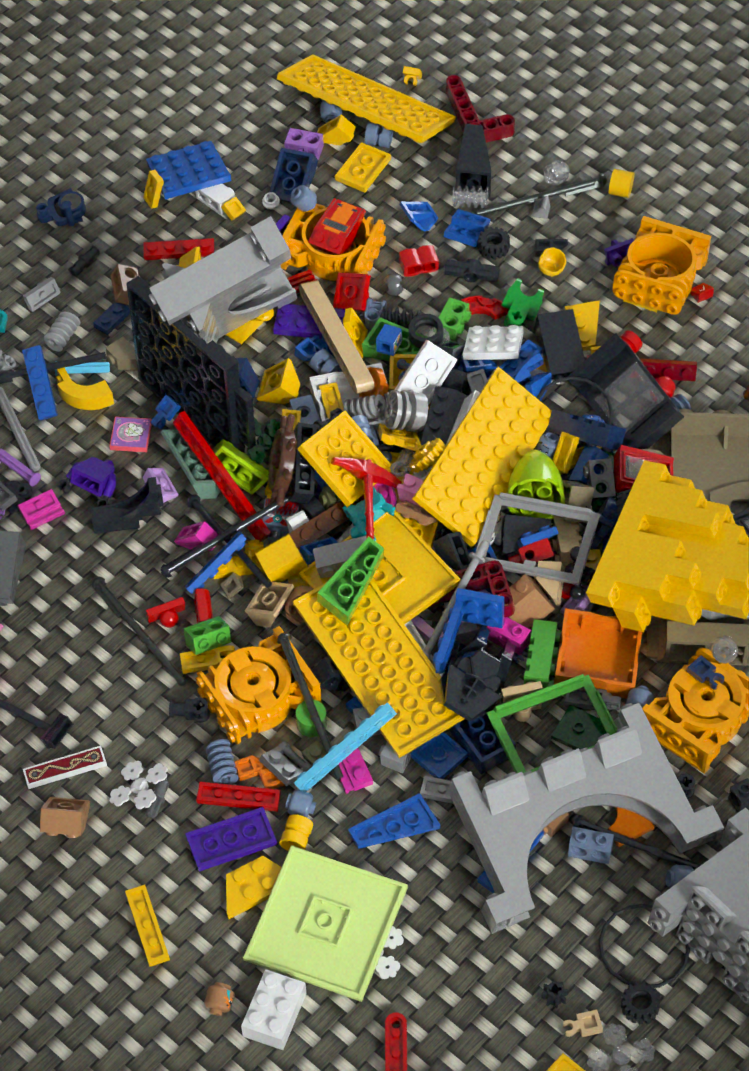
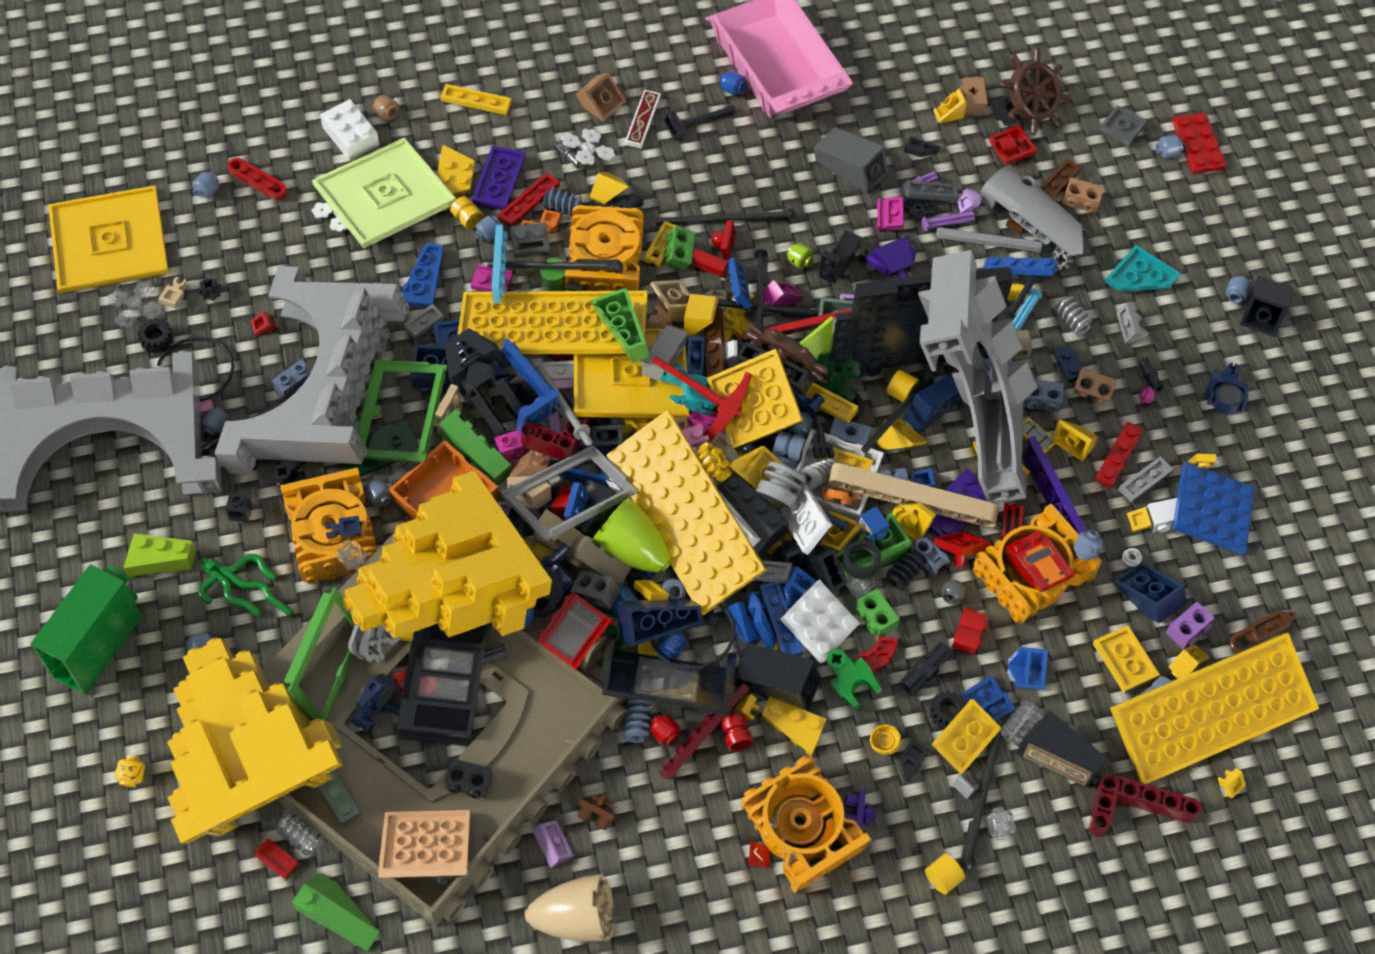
camera: 120 degrees right, 5 degrees up
none -> red slope [251,311,277,336]
none -> yellow slope [590,172,629,205]
none -> lime head [787,243,814,269]
none -> pearl dark grey bar [861,372,935,453]
none -> yellow plate [931,700,1001,773]
none -> light grey plate [1118,456,1174,503]
none -> dark pink plate [1139,386,1155,404]
none -> reddish brown plate [1229,609,1296,653]

